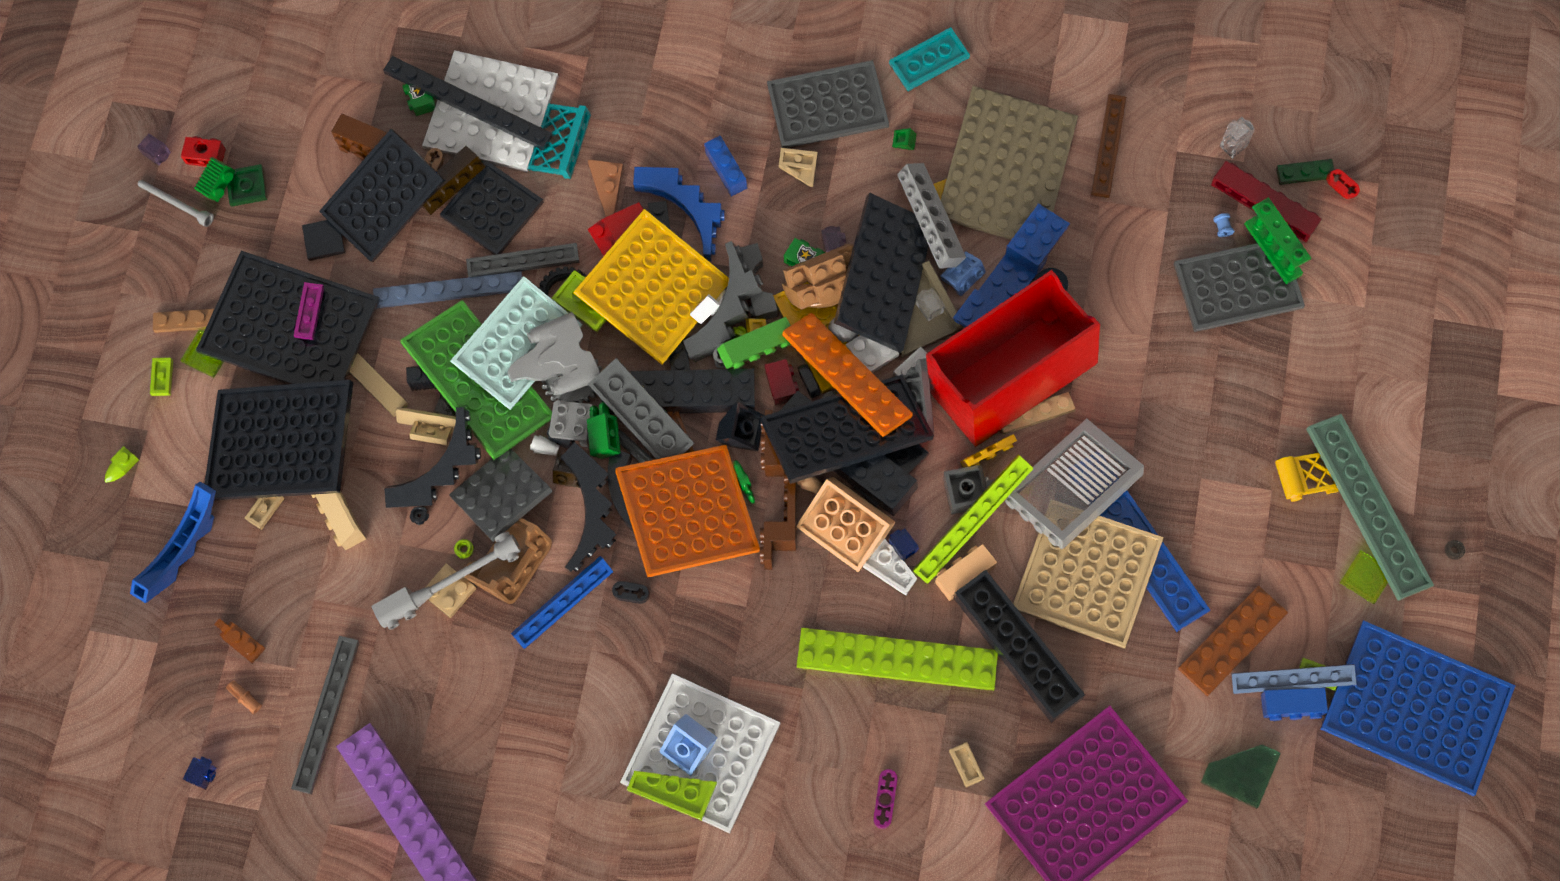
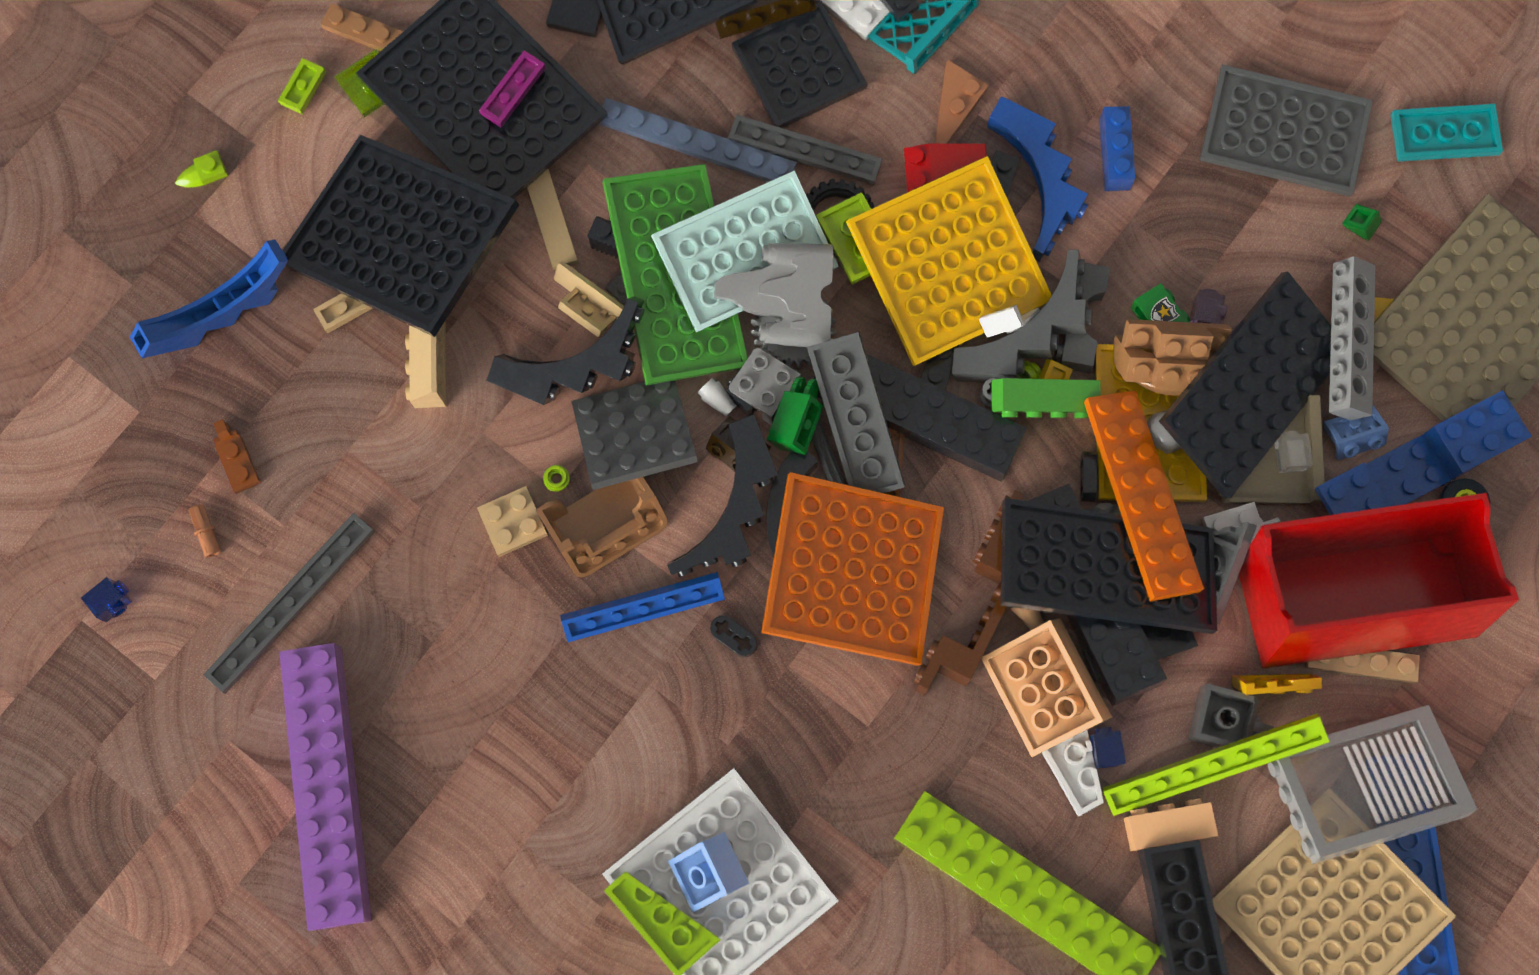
camera: 25 degrees right, 5 degrees up
light grey bar [371,532,521,630] -> none
black plate [410,507,429,525] -> none
black slope [716,402,765,451] -> none
green piece [733,460,755,504] -> none
dark red brick [764,359,799,405] -> none
tan wing [779,148,818,187] -> none
white plate [846,335,899,373] -> none

